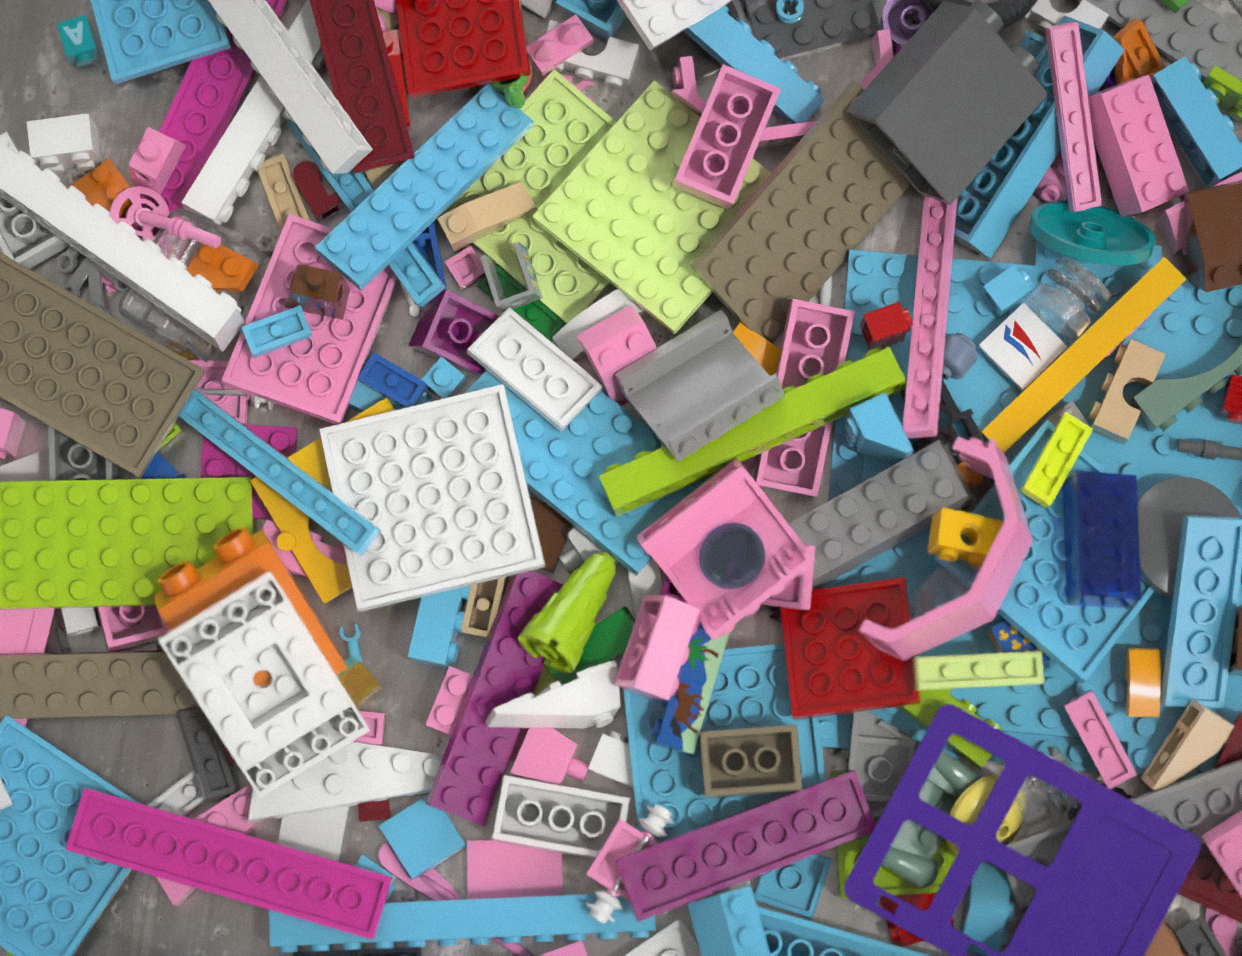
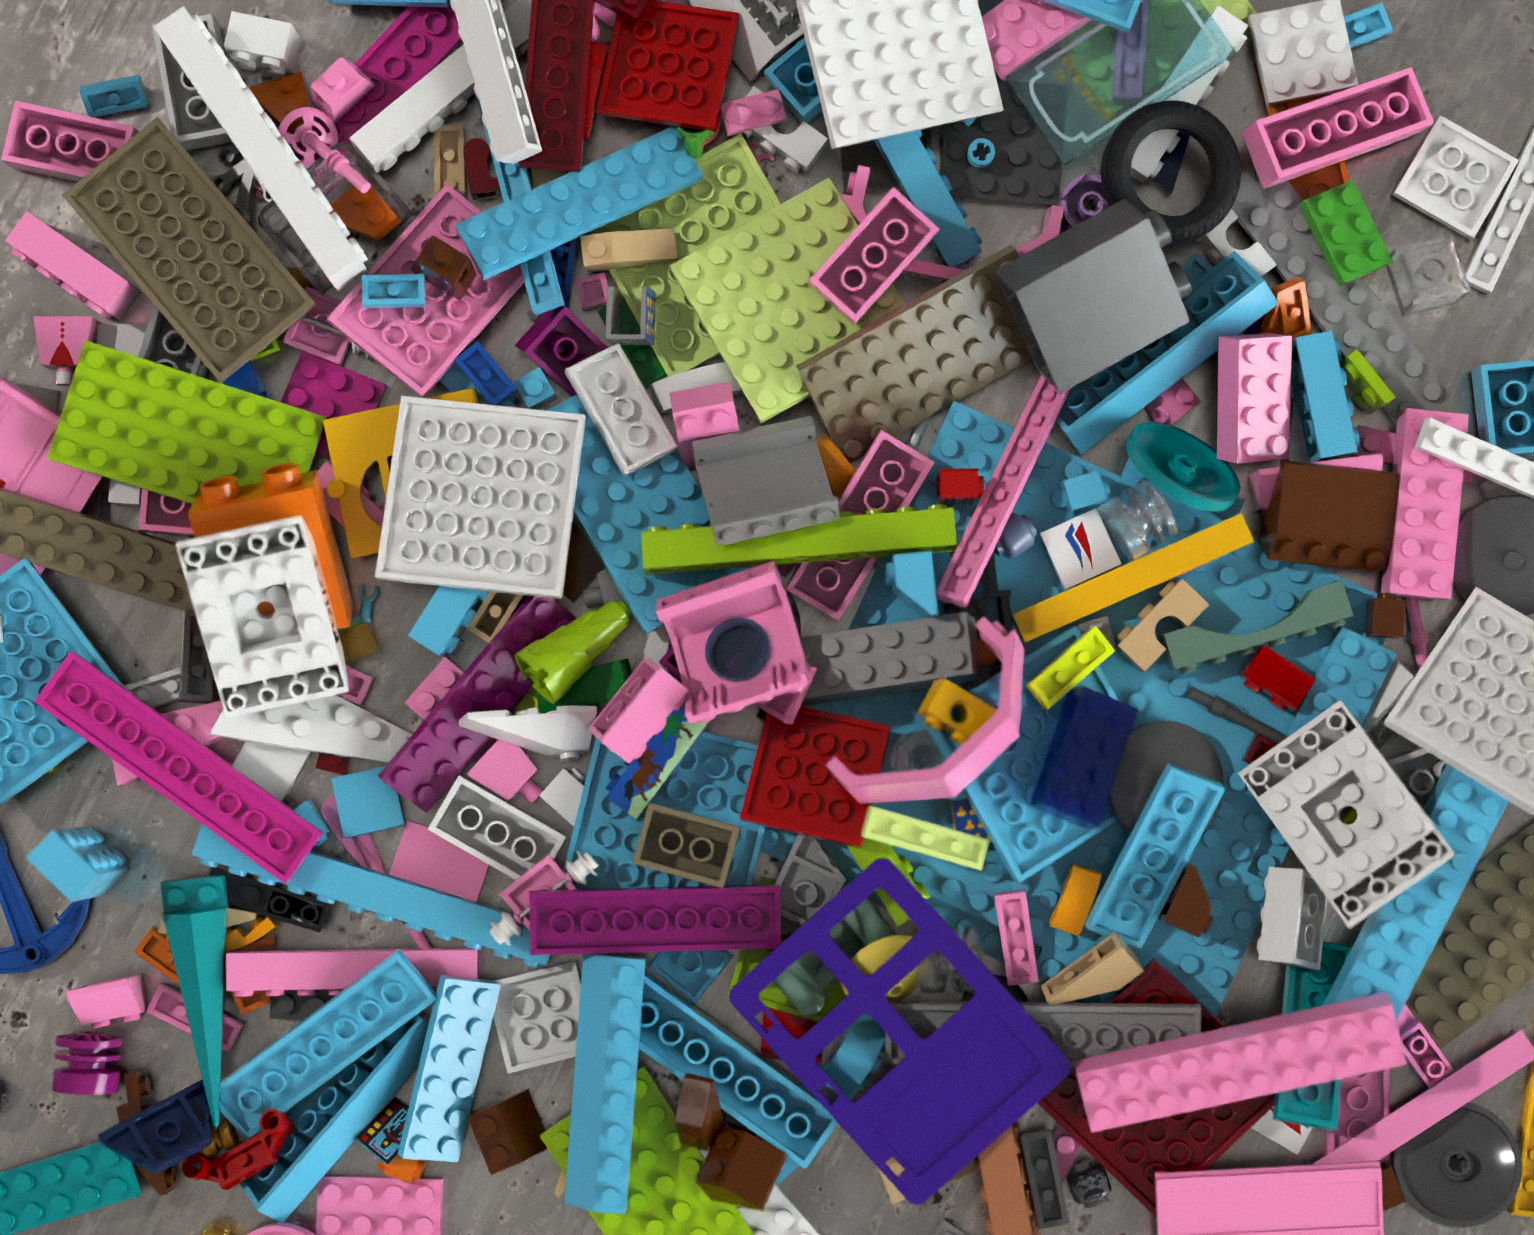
camera: 20 degrees right, 5 degrees up
medium azure plate [179,389,381,556] -> none
bright pink tile [1045,21,1102,212] -> none

